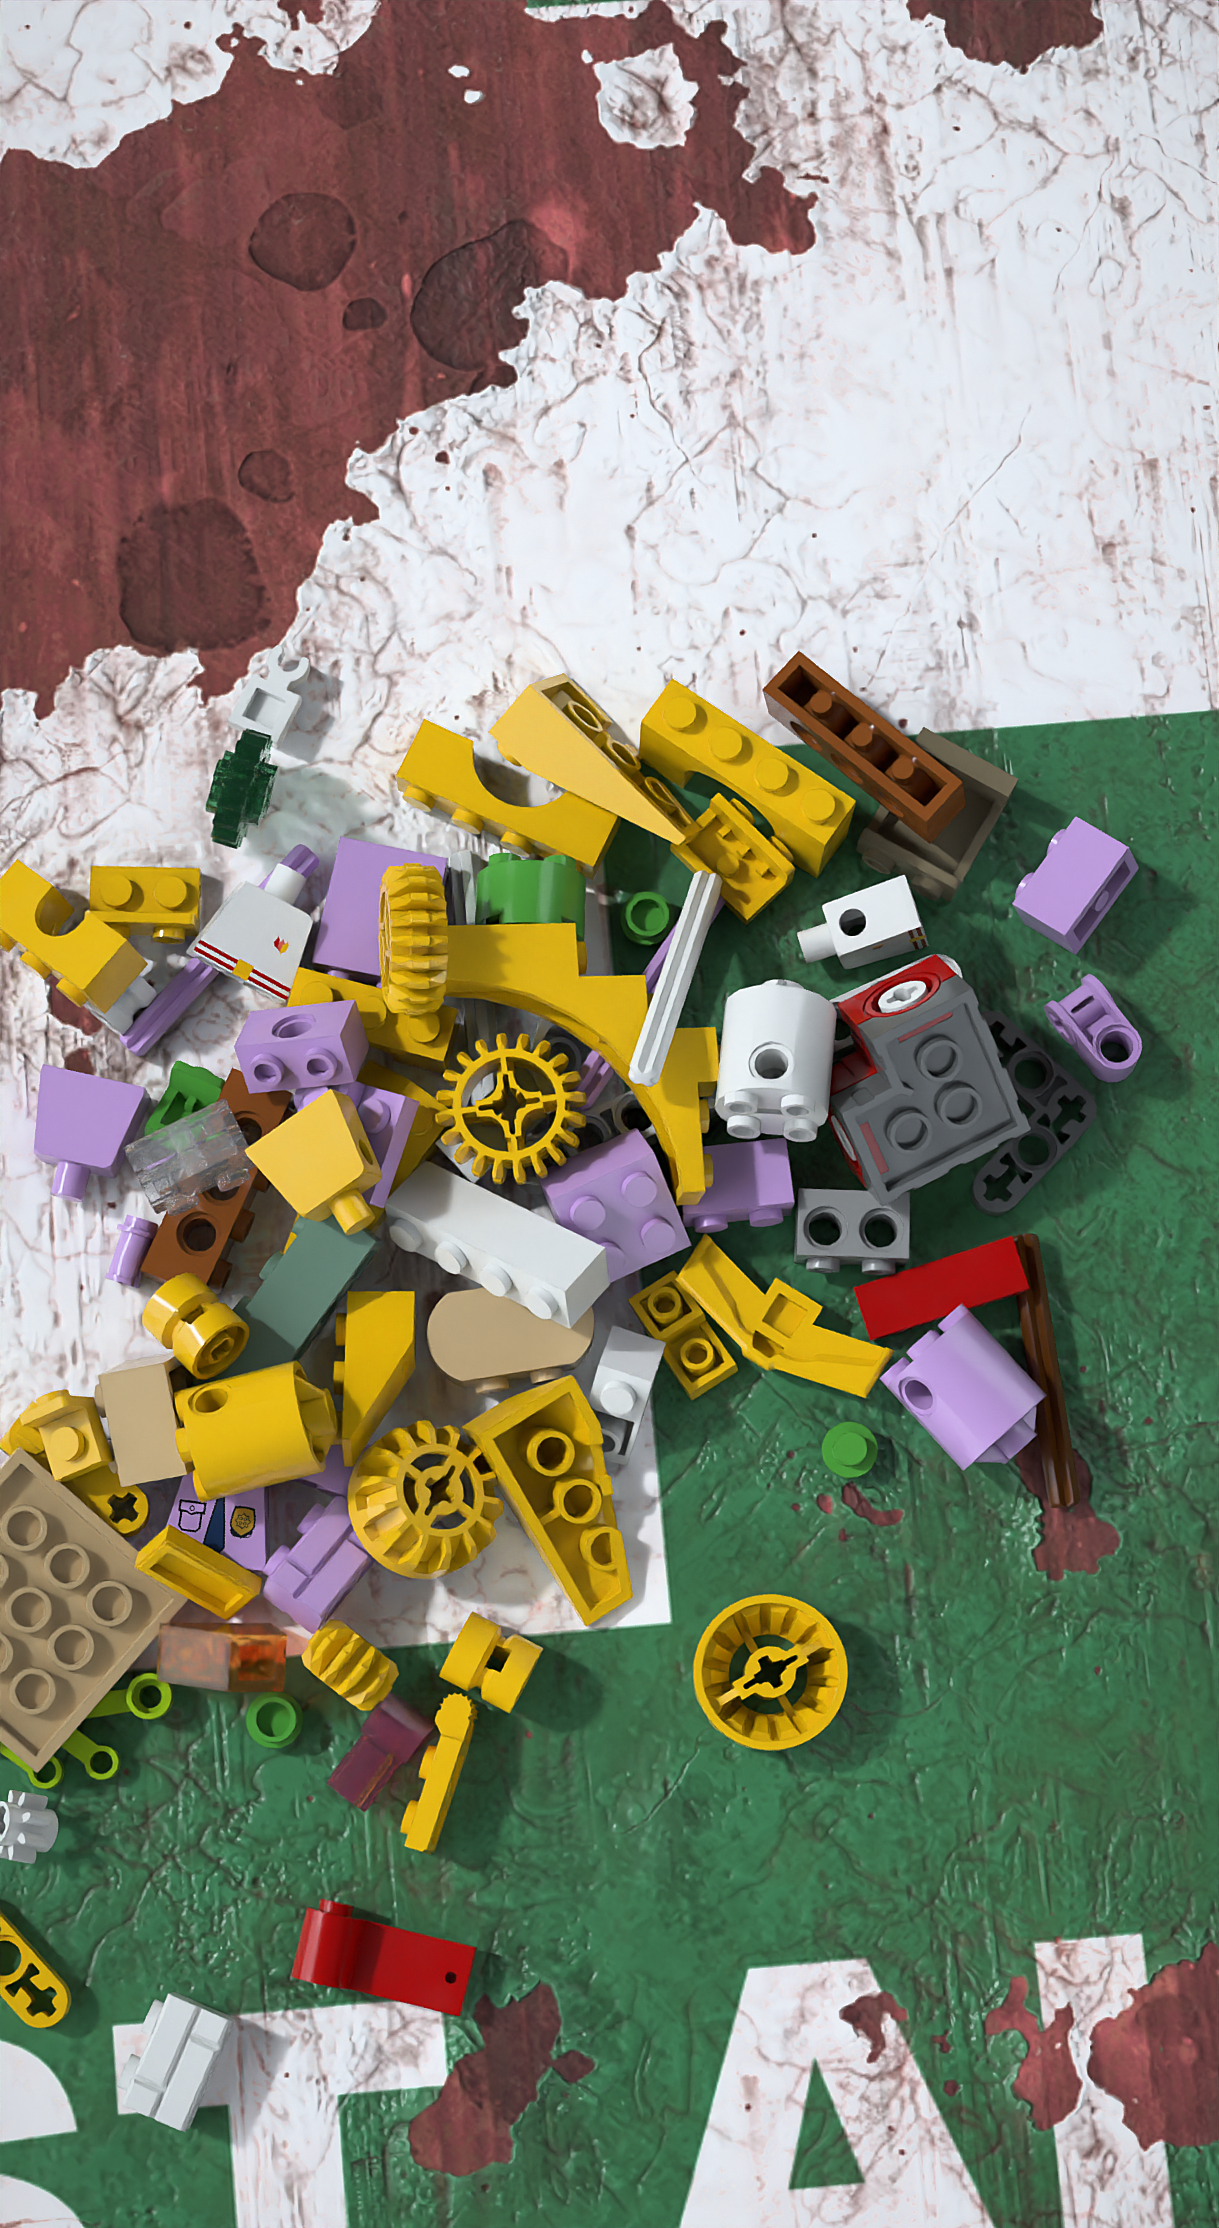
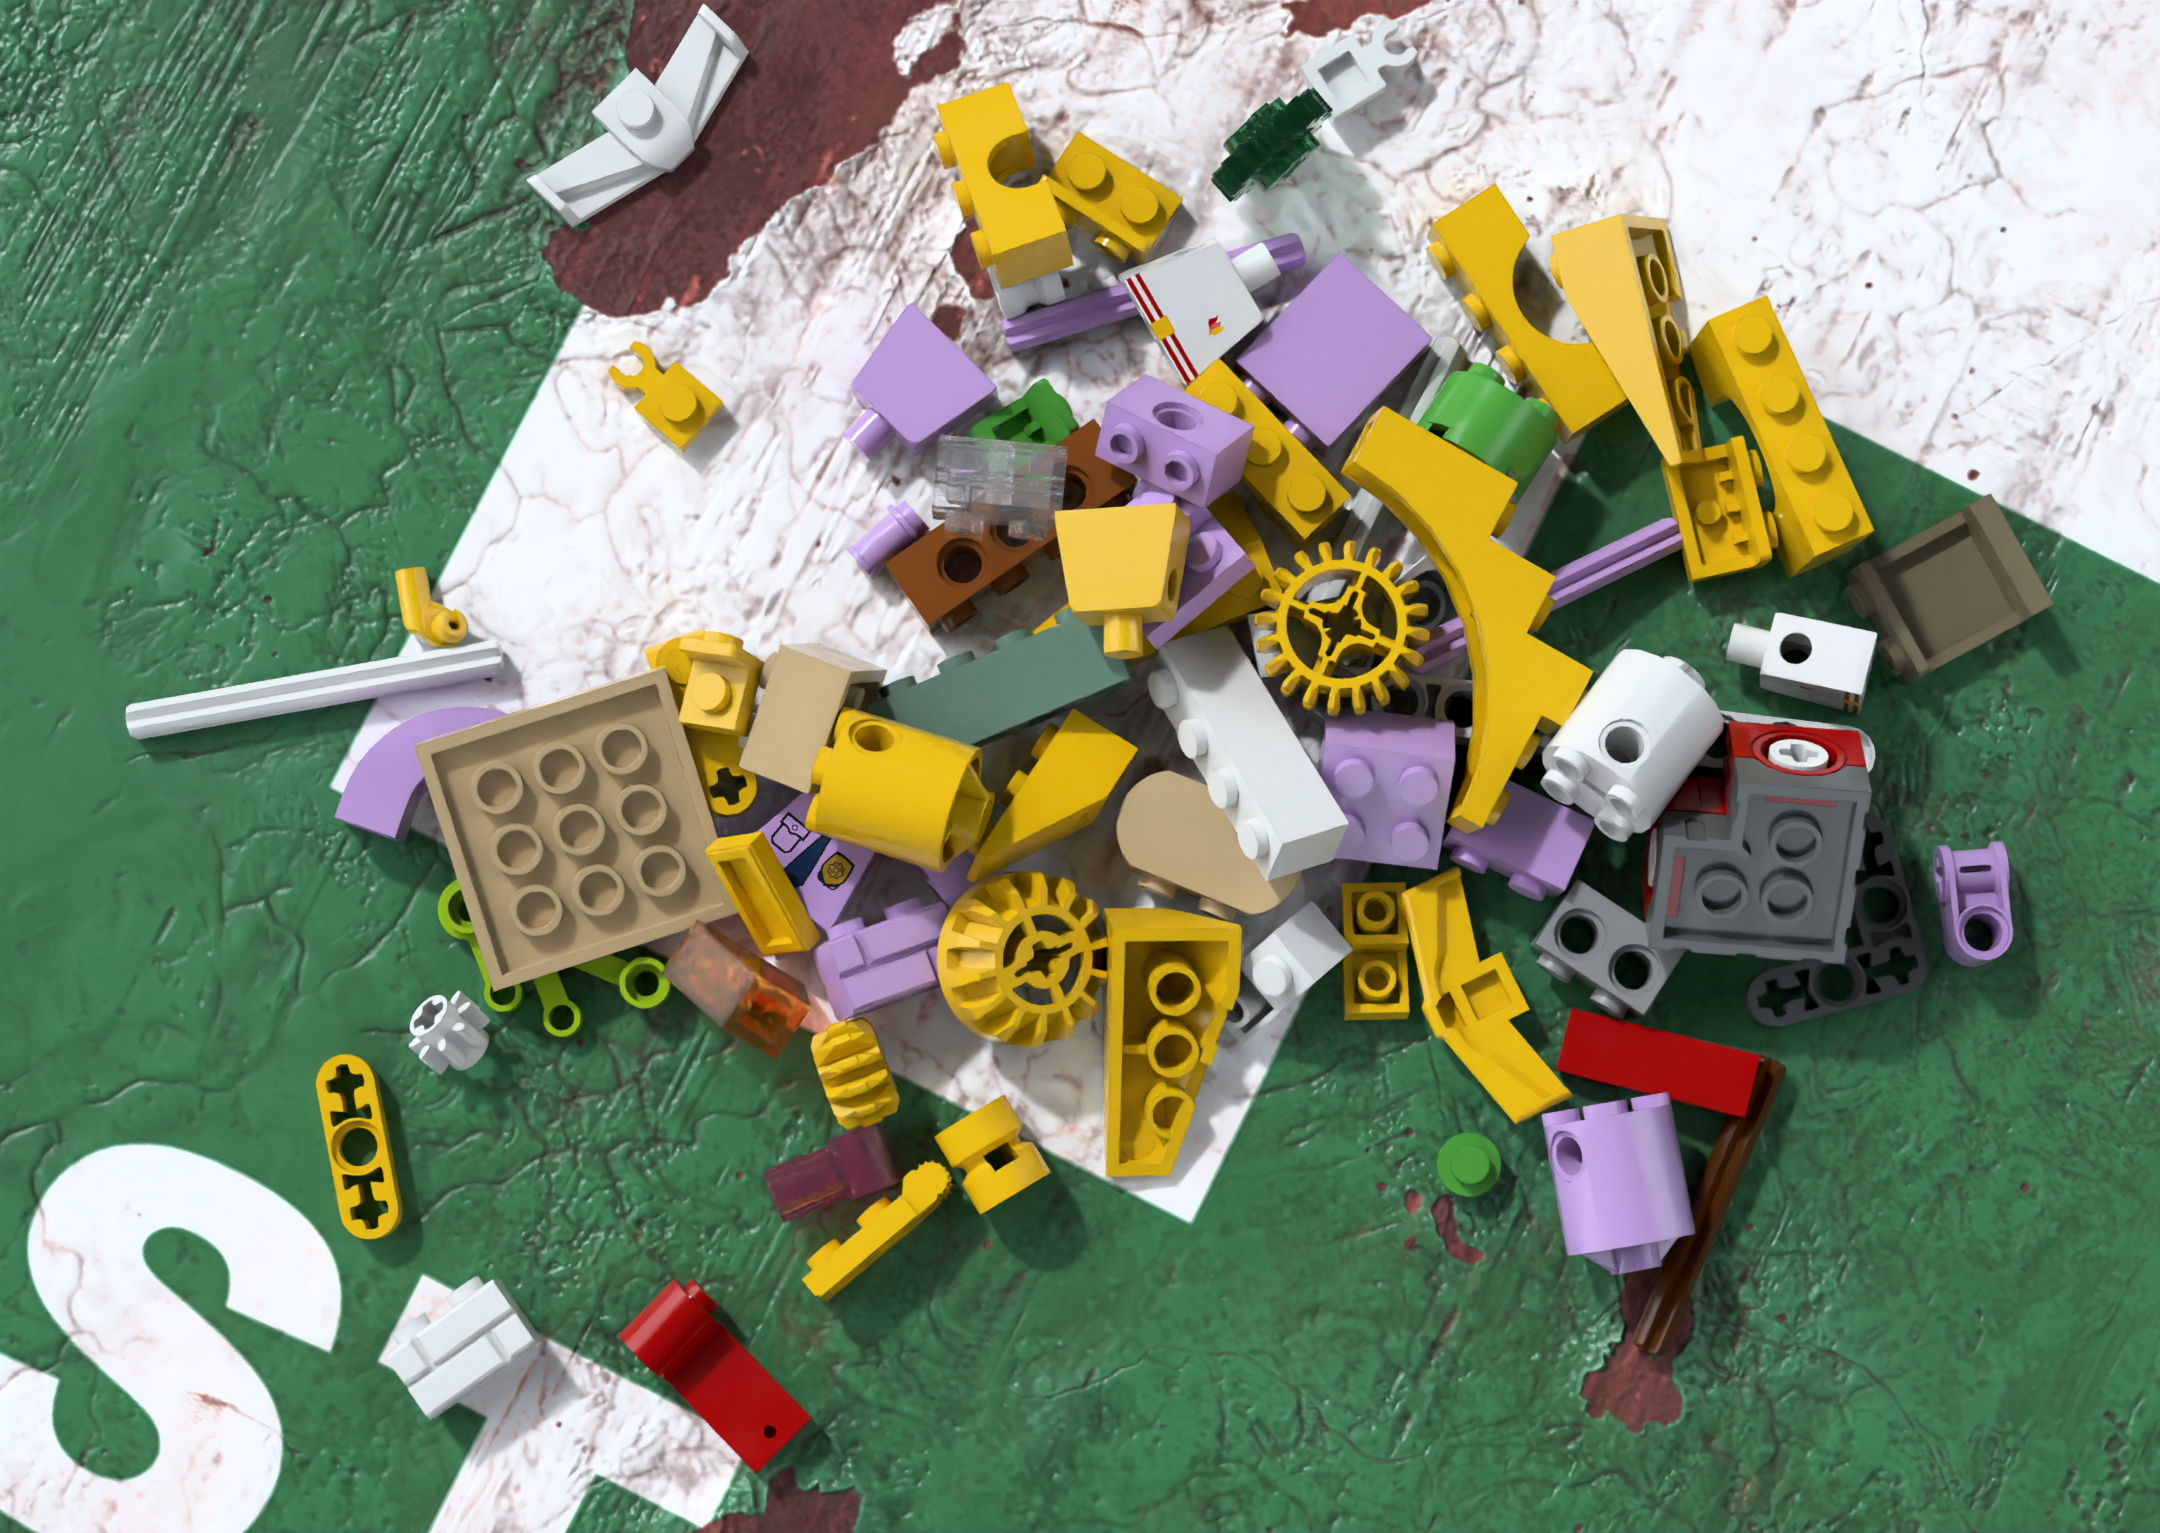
camera: 30 degrees right, 5 degrees up
yellow wheel [142,1273,249,1380] -> none
bright green plate [246,1691,303,1749] -> none
yellow gear [378,863,449,1015] -> none
bright green plate [620,892,674,947] -> none
white axle [628,870,722,1087] -> none
yellow gear [693,1594,848,1751] -> none
dark orange brick [762,651,966,844] -> none
lavender brick [1012,816,1139,955] -> none

